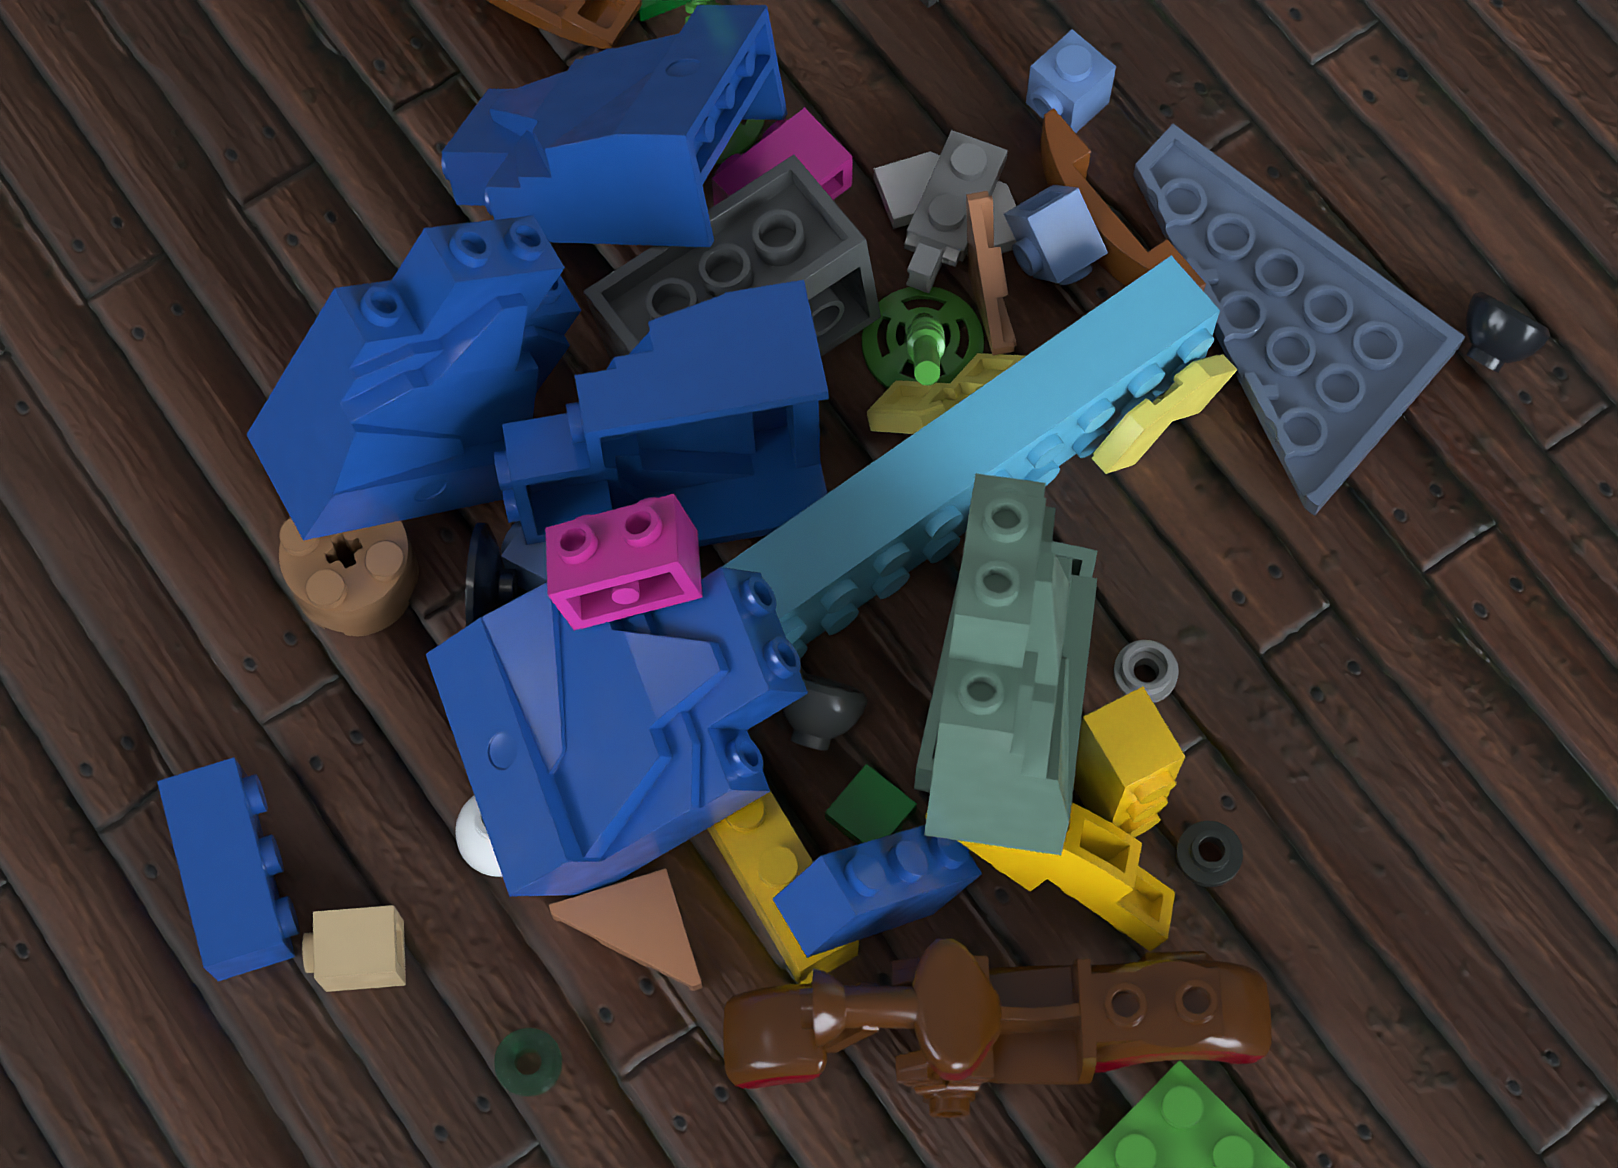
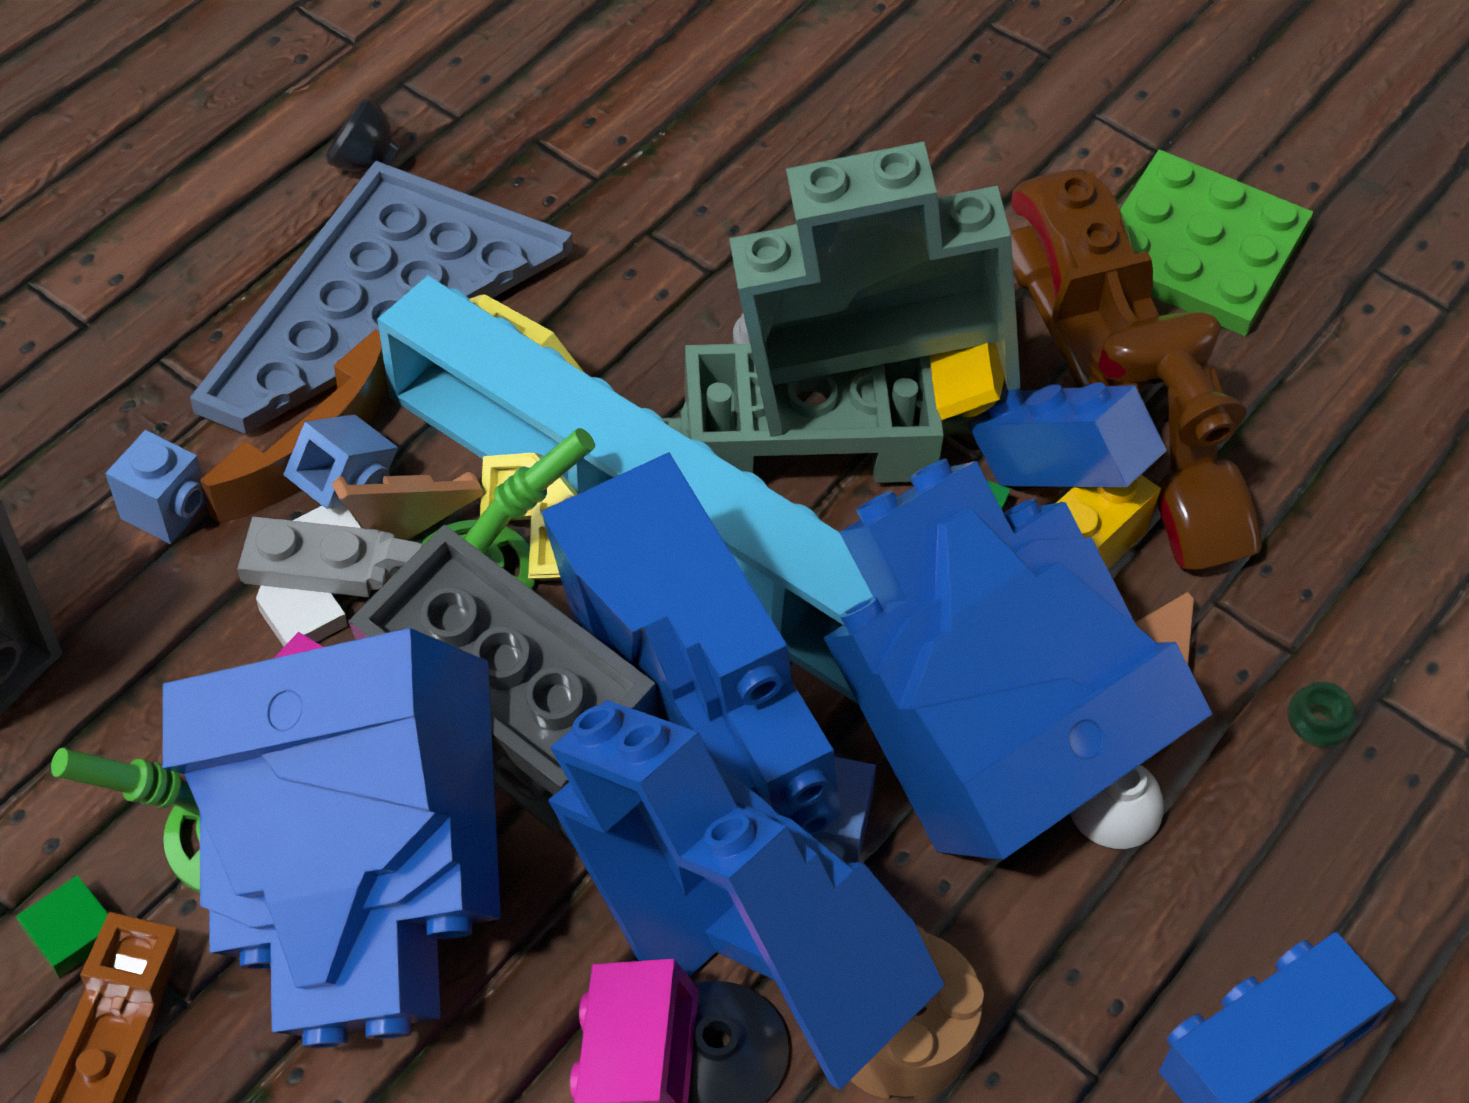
camera: 110 degrees left, 15 degrees down
tan brick [302,905,406,992] -> none
black dish [465,522,518,627] -> none
dark pink brick [546,494,703,631] -> none

